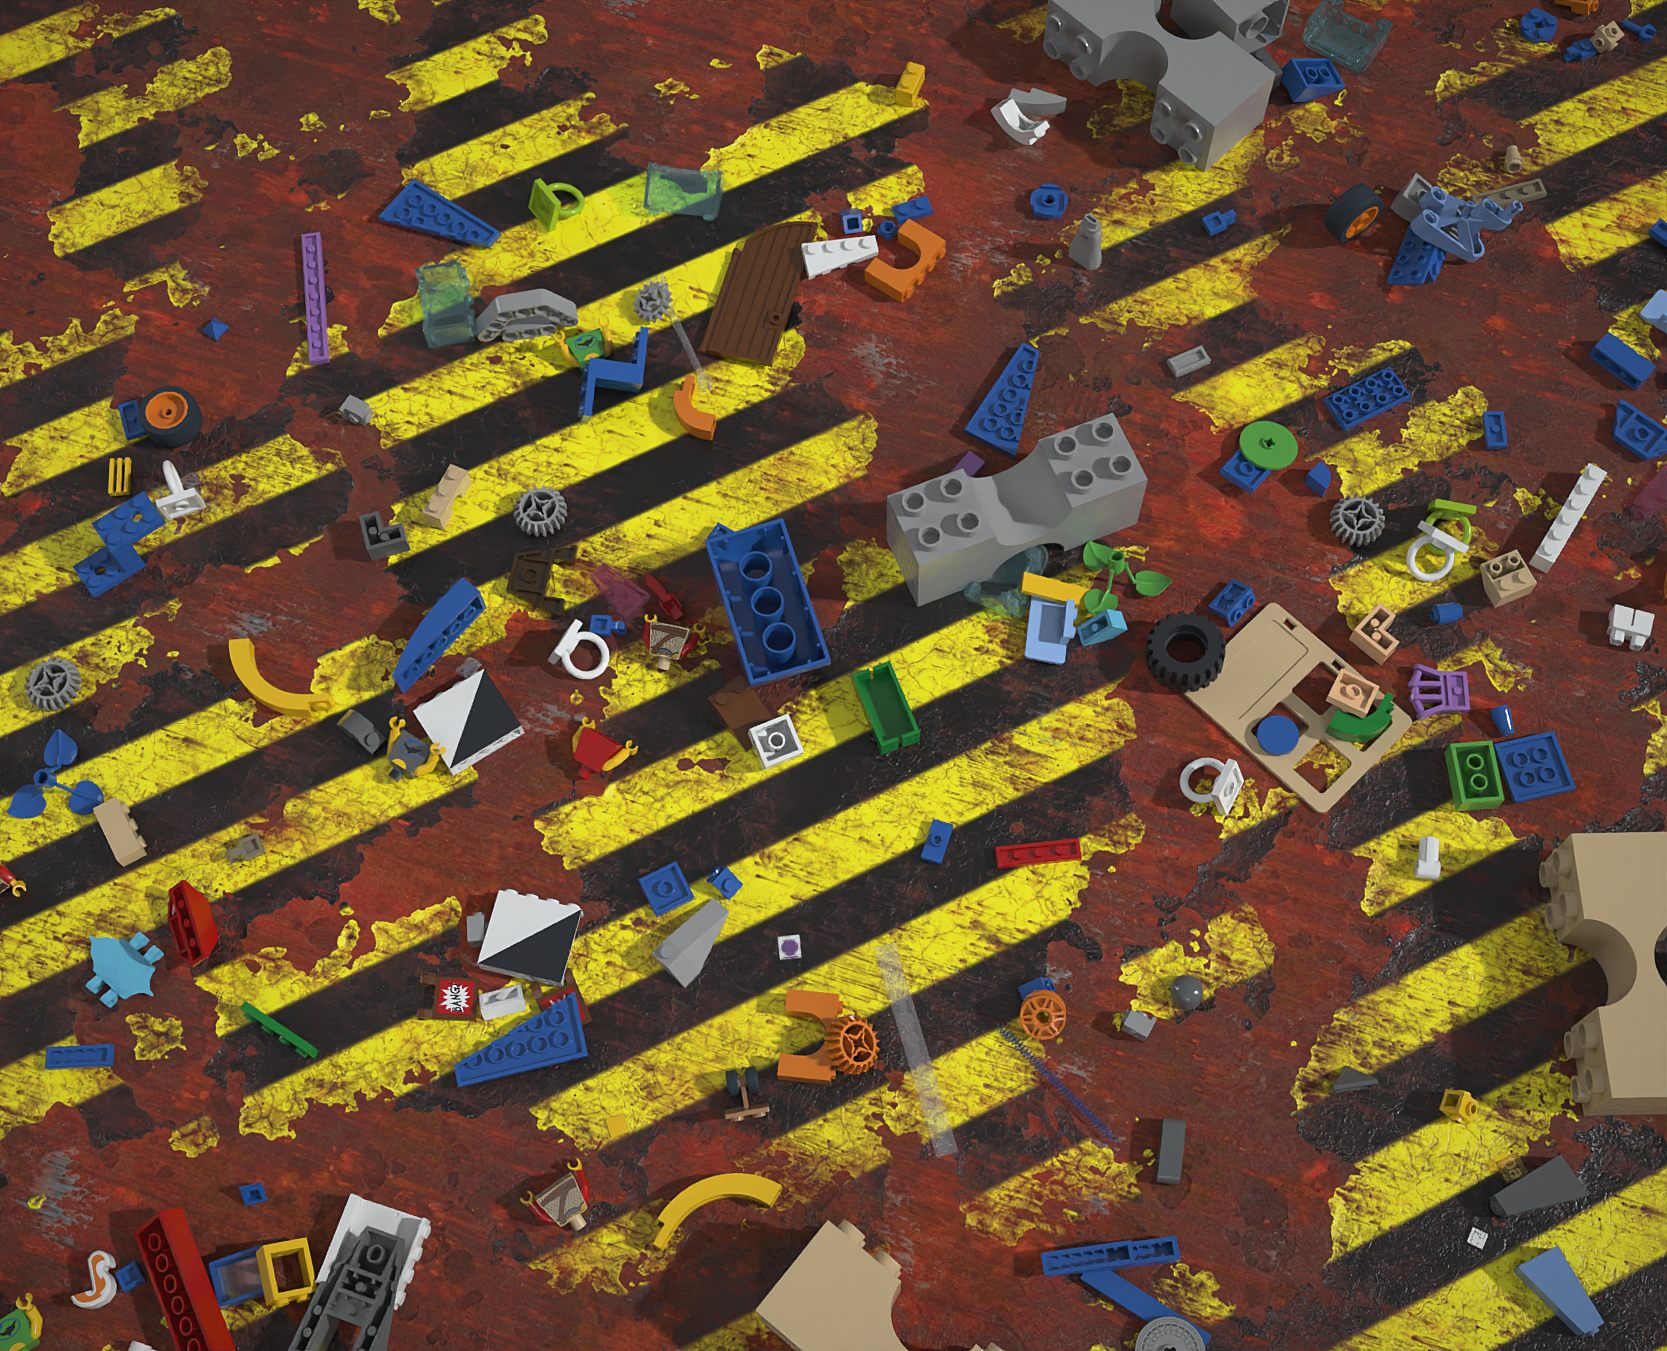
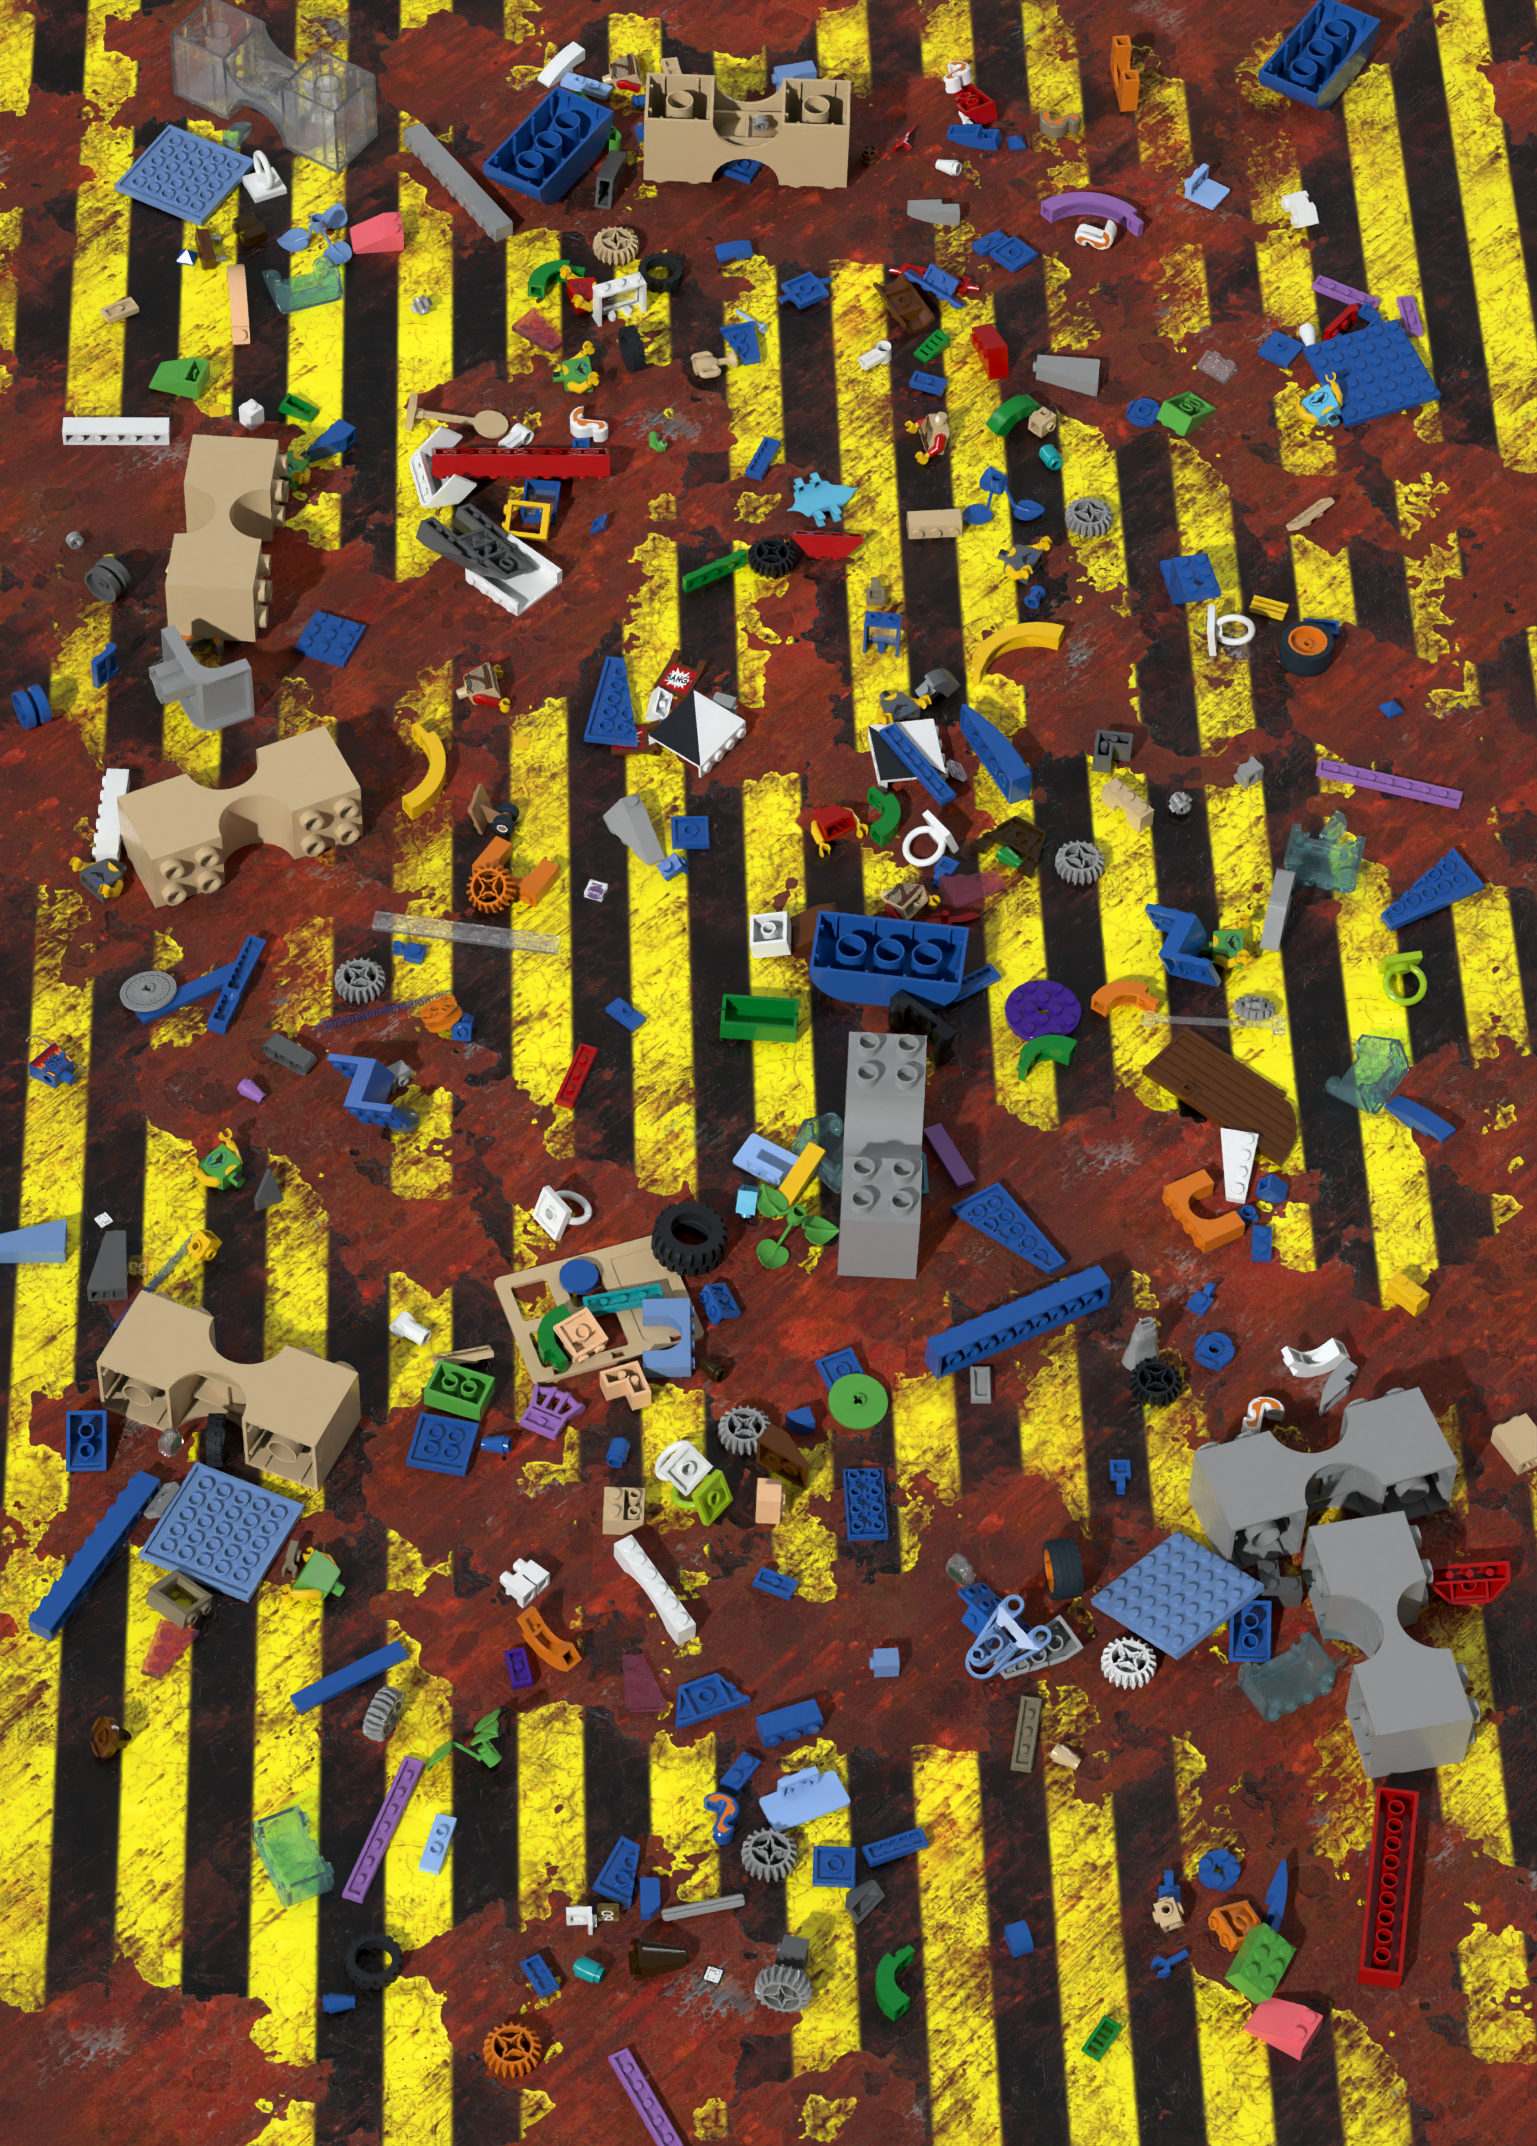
camera: 110 degrees right, 15 degrees down
none -> piece [111,1232,197,1335]
none -> torso [185,1128,245,1190]
none -> medium lavender cone [237,1078,267,1104]
none -> blue bracket [327,1053,412,1129]
none -> light grey gear [334,957,386,1004]
none -> blue plate [392,940,427,965]
none -> tan plate [432,1345,494,1367]
none -> teal plate [582,1283,664,1316]
none -> medium blue arch [642,1298,695,1378]
none -> bright green arm [649,431,667,452]
none -> dark brown cone [698,1357,728,1383]
none -> black gear [748,536,796,580]
none -> light nougat brick [755,1478,786,1524]
none -> reddish brown slope [756,1423,810,1491]
none -> blue window [863,611,902,657]
none -> green arch [867,786,901,848]
none -> medium blue brick [869,1648,900,1678]
none -> blue tile [879,723,956,806]
none -> black piece [888,989,957,1065]
none -> blue brick [925,1265,1111,1380]
none -> clear rock [946,1553,976,1587]
none -> green cone [995,845,1023,869]
none -> torso [998,536,1052,585]
none -> dark purple plate [1005,980,1081,1042]
none -> green arch [1016,1035,1077,1082]
none -> blue bush [1024,585,1046,609]
none -> medium blue plate [1091,1531,1265,1660]
none -> white gear [1101,1636,1157,1690]
none -> black gear [1129,1358,1183,1409]
none -> light grey gear [1169,792,1192,814]
none -> blue plate [1186,1281,1216,1317]
none -> white animal [1241,1397,1284,1434]
none -> clear light blue piece [1319,810,1348,847]
none -> blue slope [1384,1095,1456,1144]

